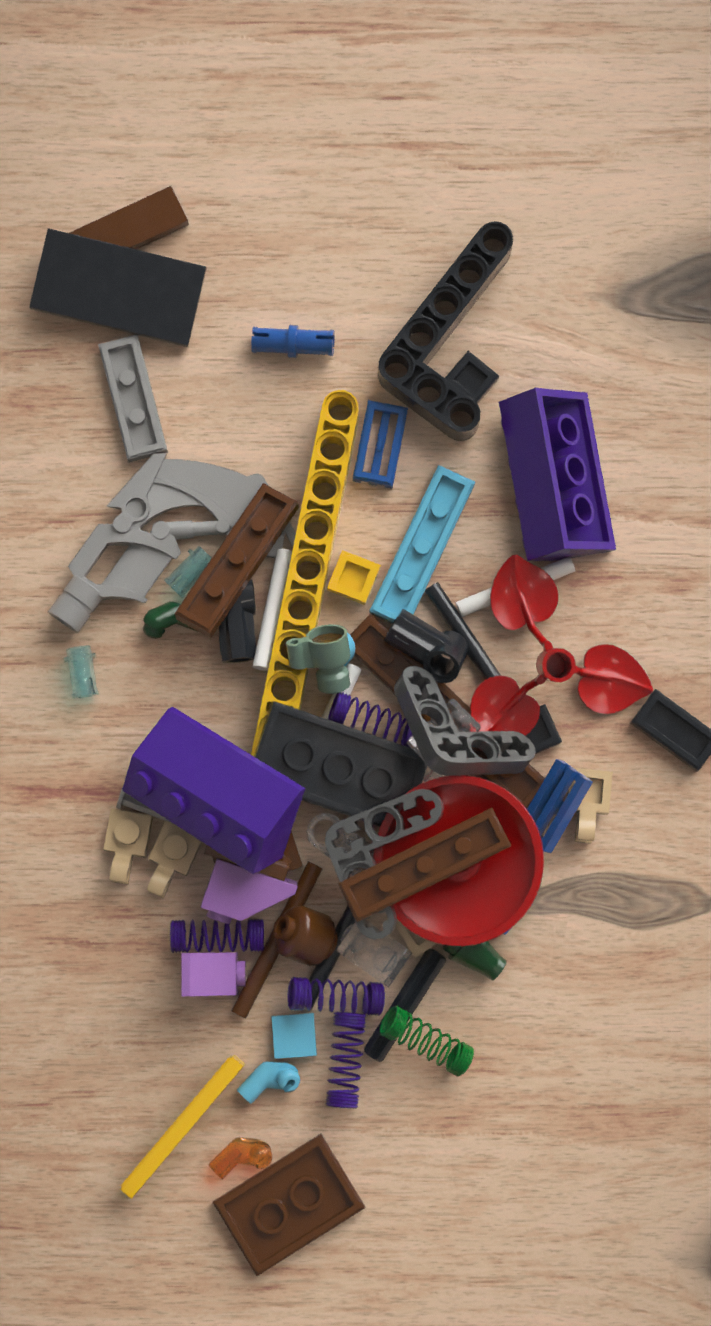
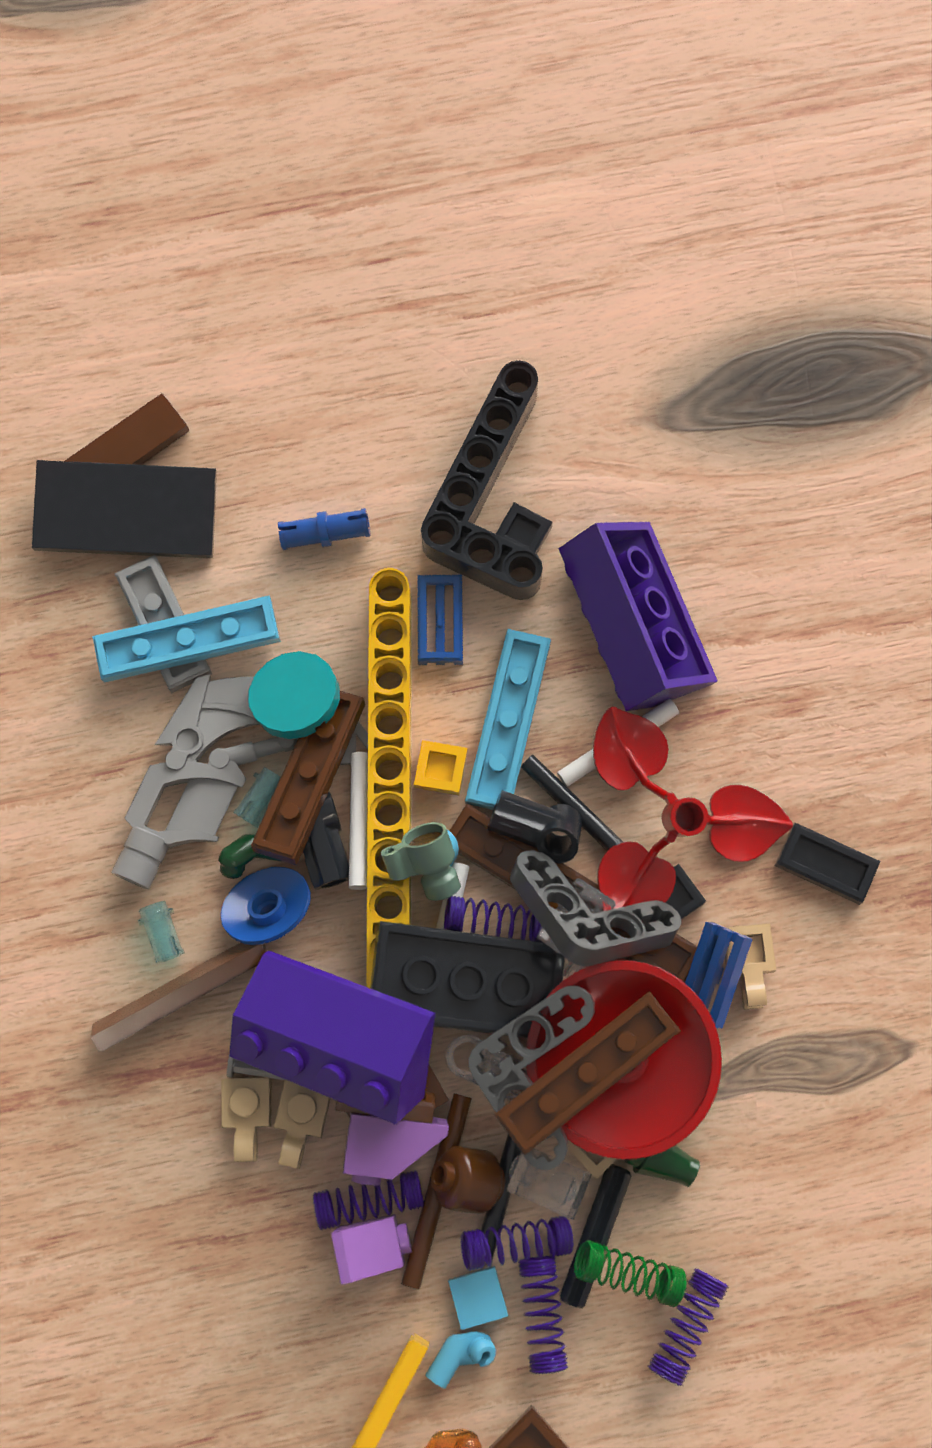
camera: 10 degrees left, 5 degrees down
none -> reddish brown tile [91,943,267,1051]
none -> medium azure tile [92,595,281,683]
none -> blue dish [221,867,311,945]
none -> teal tile [248,651,340,739]
none -> dark purple piece [648,1268,729,1386]

